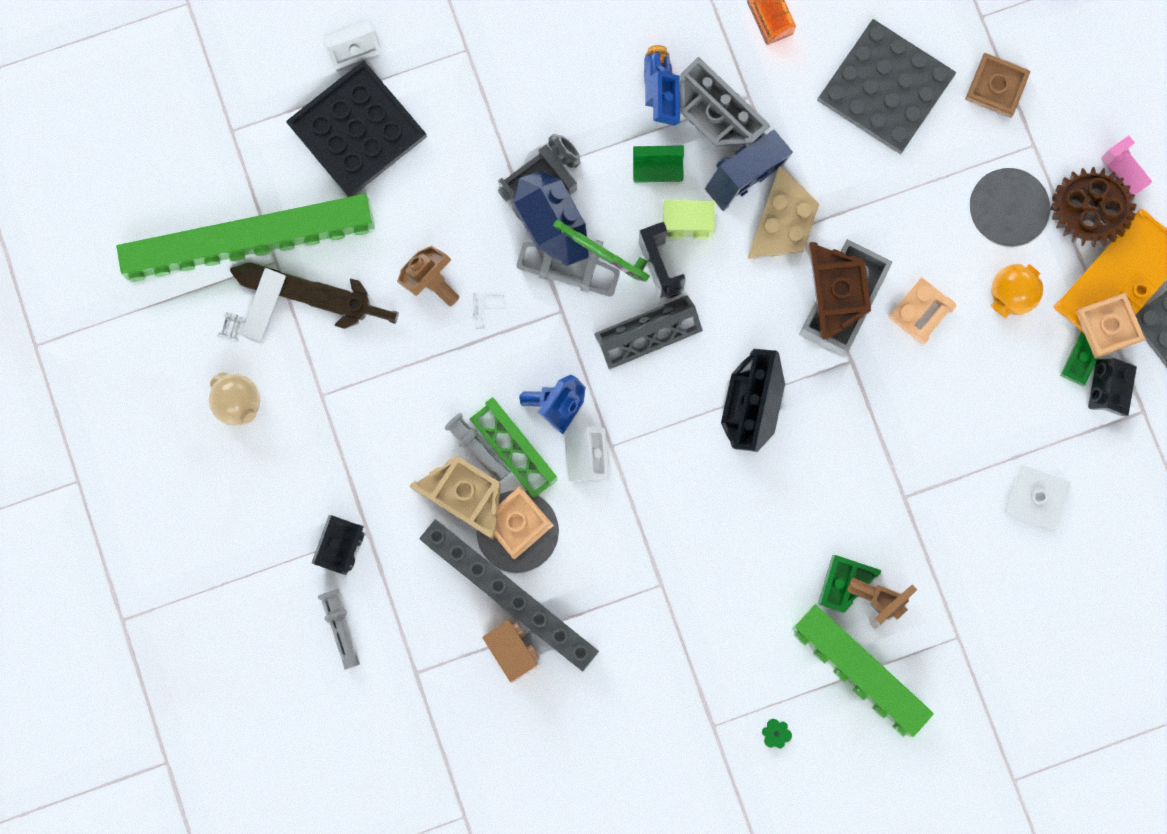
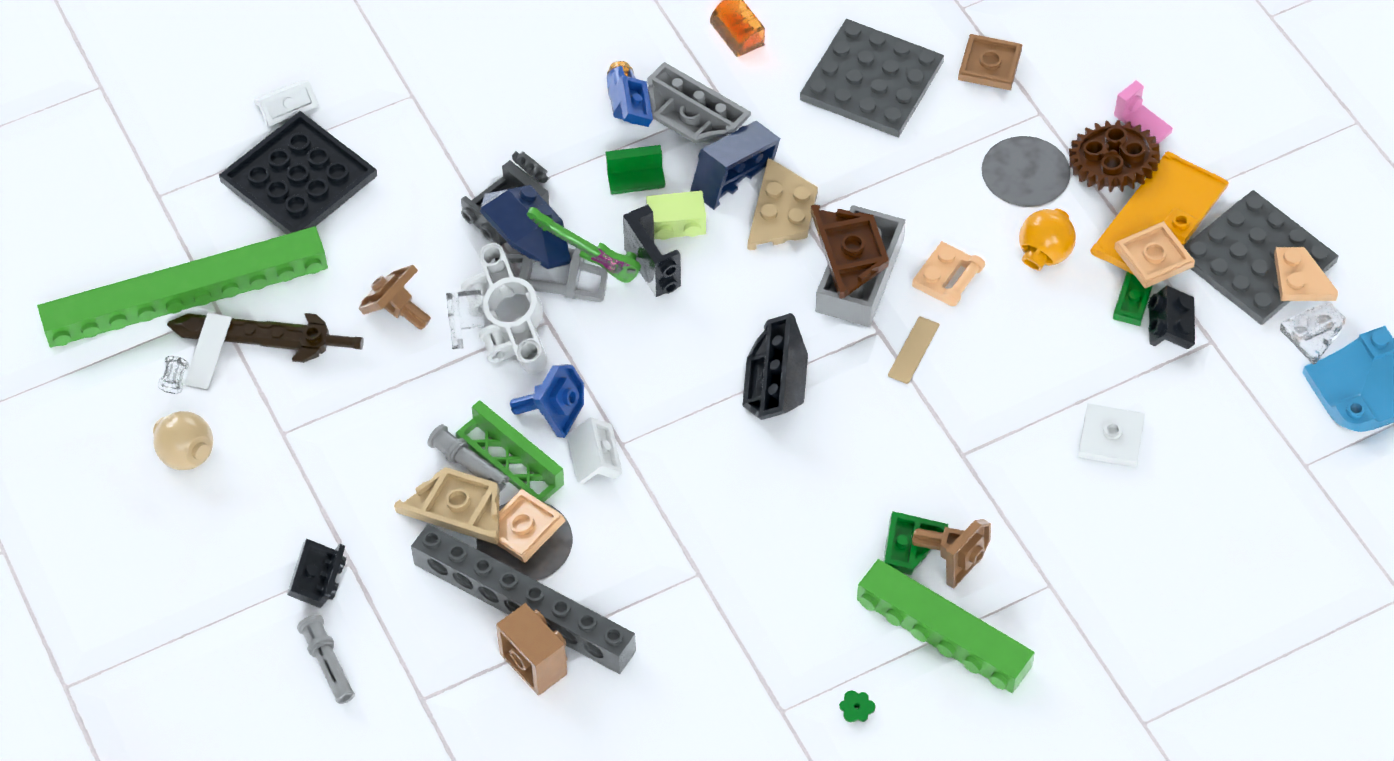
camera: 10 degrees left, 25 degrees down
dark grey fence [594,295,703,370] -> none
none -> white piece [461,243,547,374]
none -> tan sticker [888,316,940,384]

